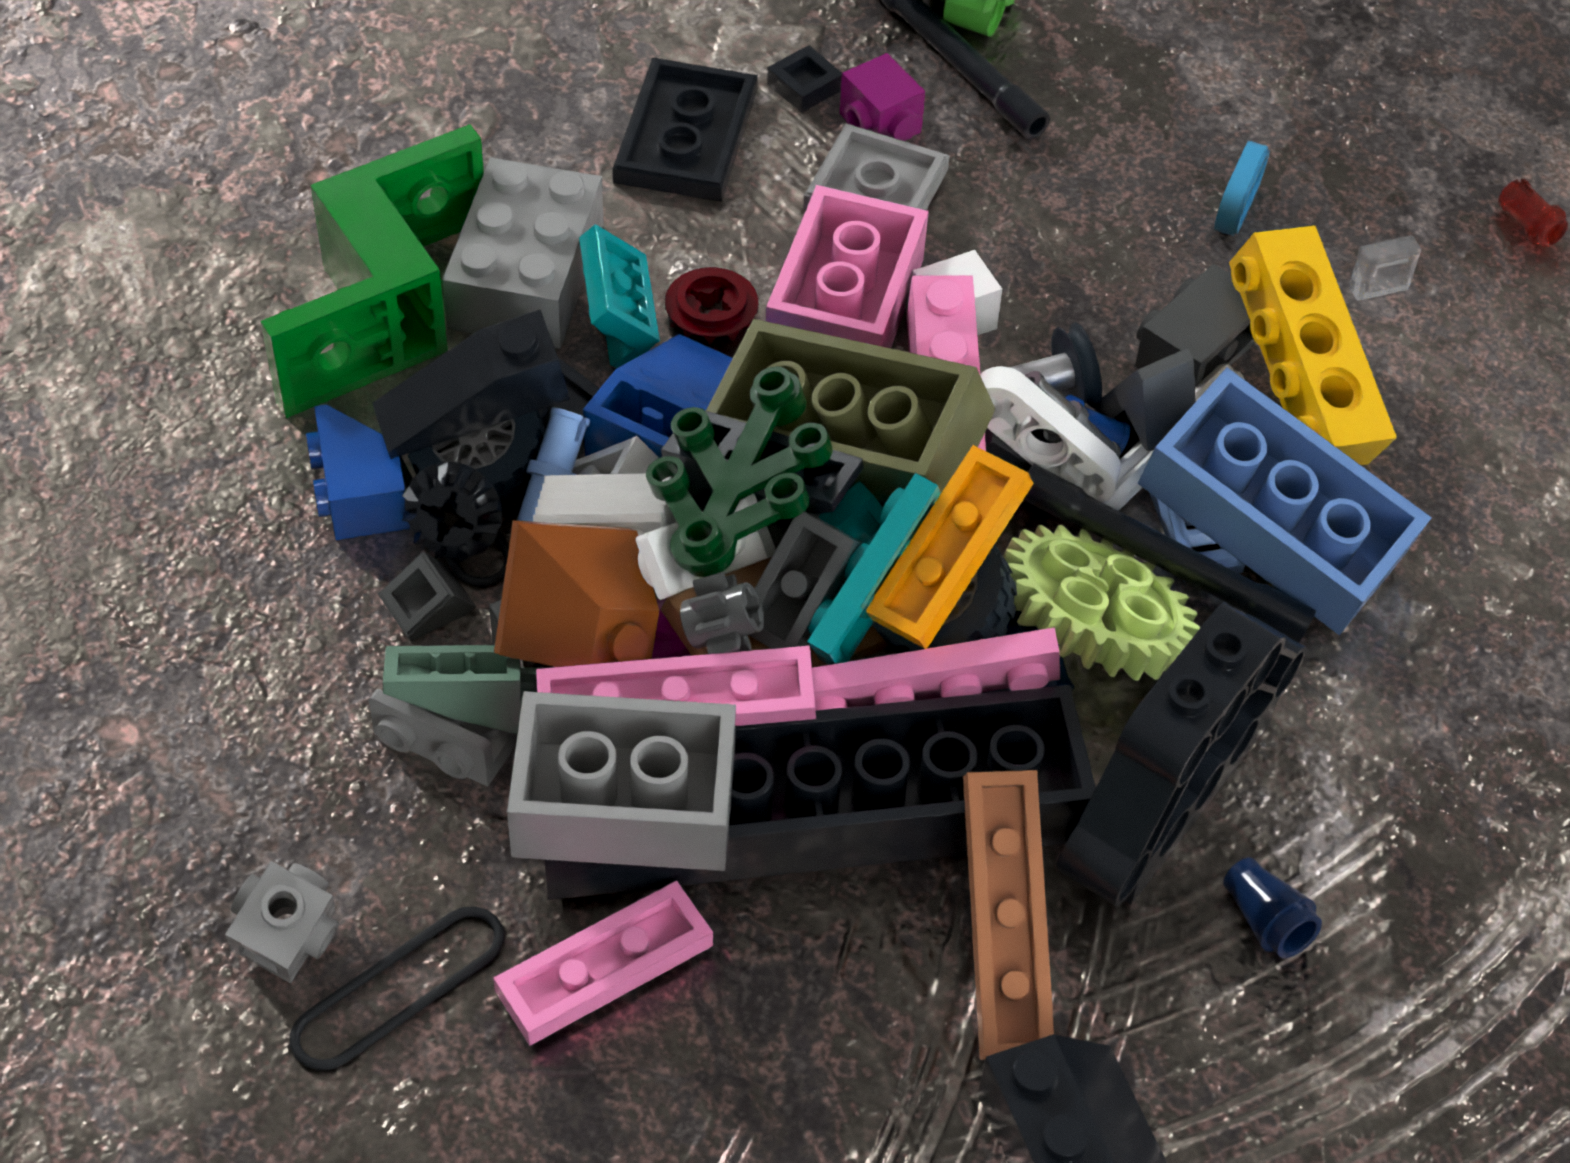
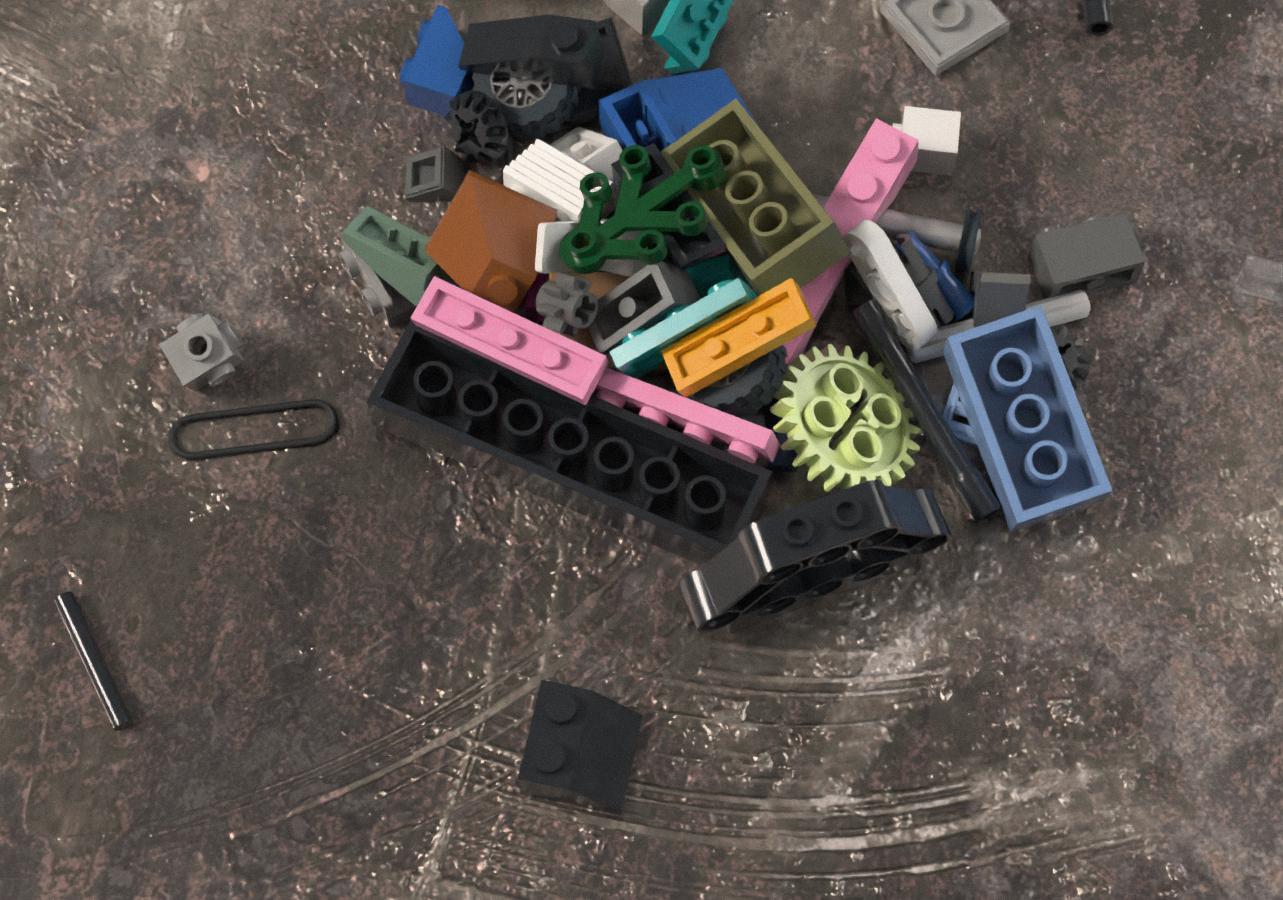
camera: 35 degrees right, 15 degrees up
bright pink plate [493,880,713,1046] -> none
light grey brick [507,691,736,871] -> none
light blue pin [517,407,590,522] -> none
dark red gear [665,267,759,345] -> none
bright pink brick [766,185,929,348] -> none
nougat plate [963,770,1054,1060] -> none
dark azure tile [1214,141,1270,236] -> none
dark blue cone [1223,858,1322,958] -> none
yellow brick [1229,225,1397,465] -> none

